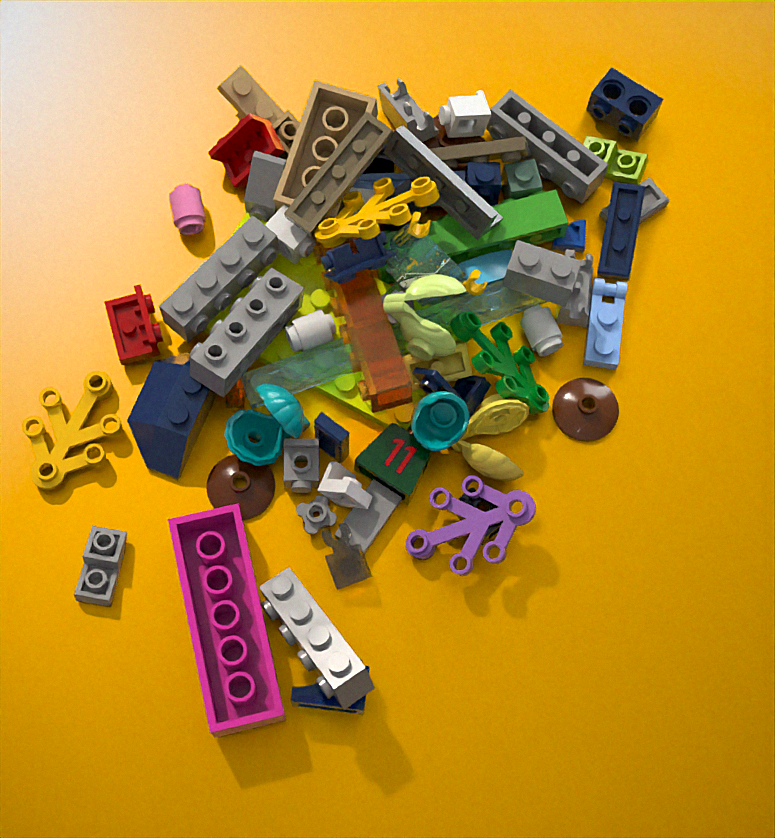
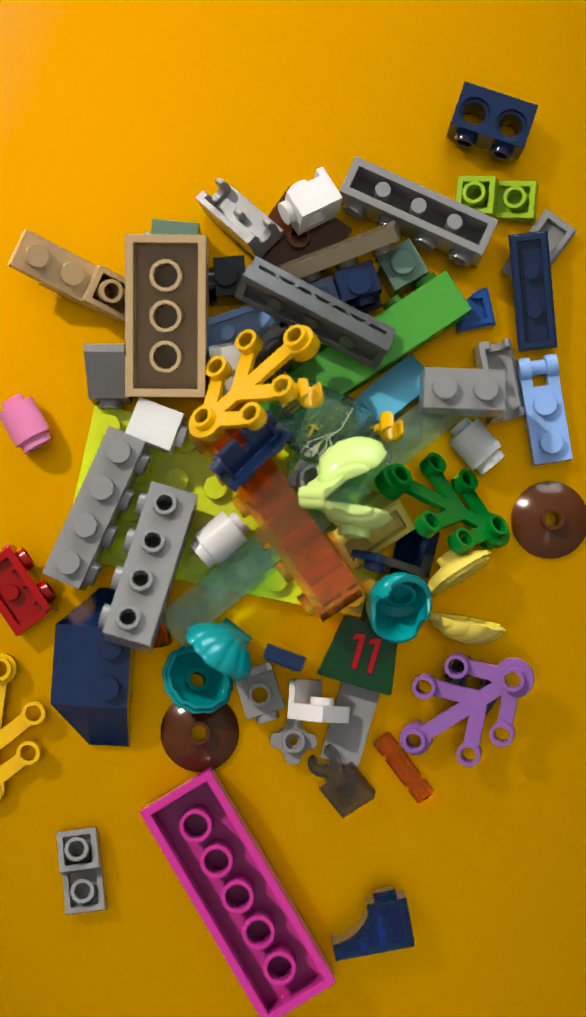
camera: 15 degrees left, 15 degrees up
red bracket [208,114,285,189] -> none
brick [259,567,375,710] -> none
dark tan plate [284,111,393,237] -> none
none -> clear orange axle [373,732,434,803]

